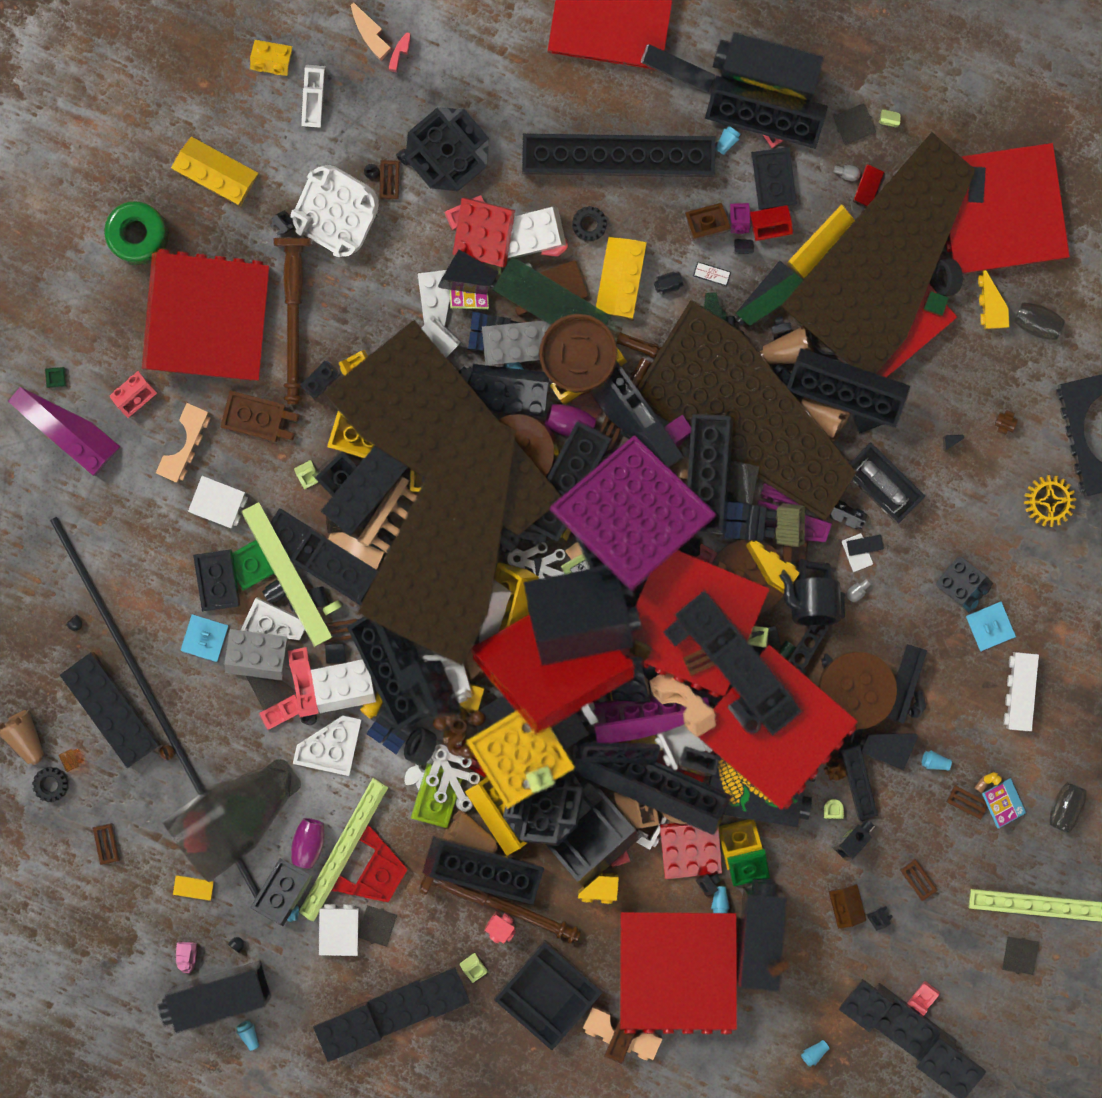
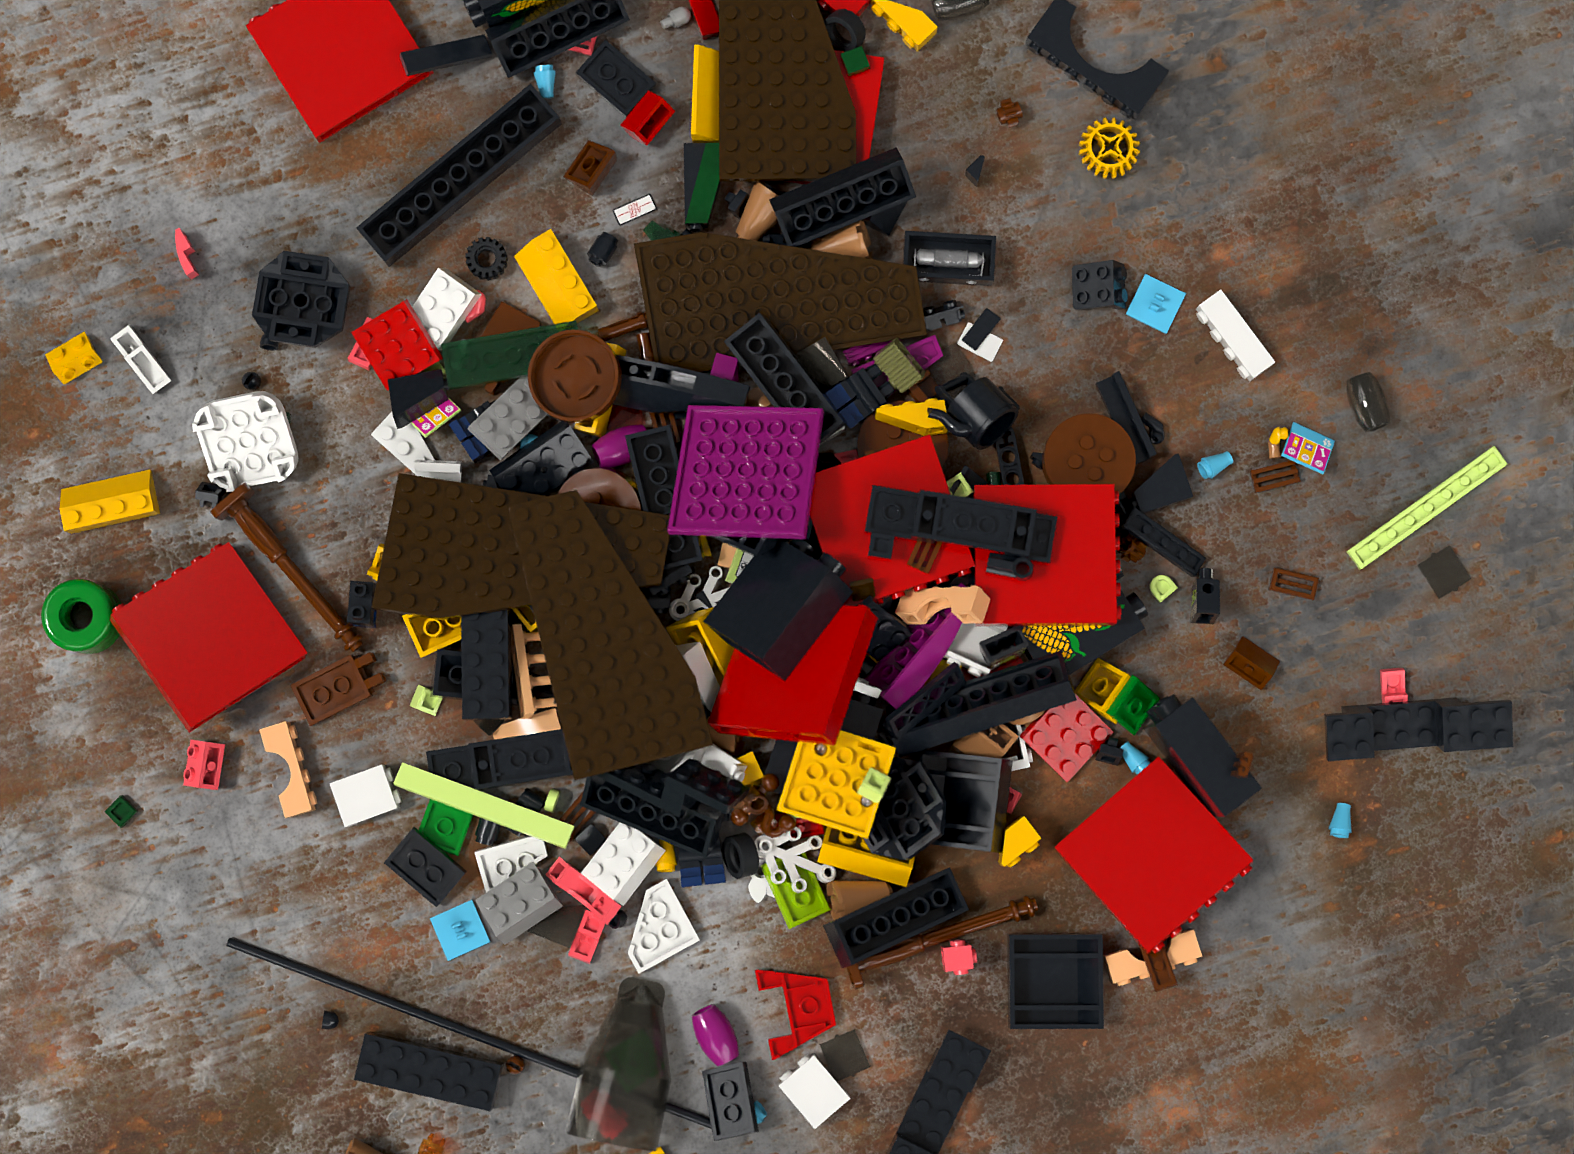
camera: 40 degrees left, 5 degrees down
magenta wedge [8,387,120,476] -> none
yellowish green tile [299,778,388,922] -> none
light nougat slope [351,2,391,61] -> none
reddish brown tile [379,160,400,200] -> none
yellowish green slope [460,953,488,983] -> none
magenta bracket [730,203,750,234] -> none
black slope [734,239,754,254] -> none
light grey cylinder [847,579,871,602] -> none
black tile [866,906,893,931] -> none

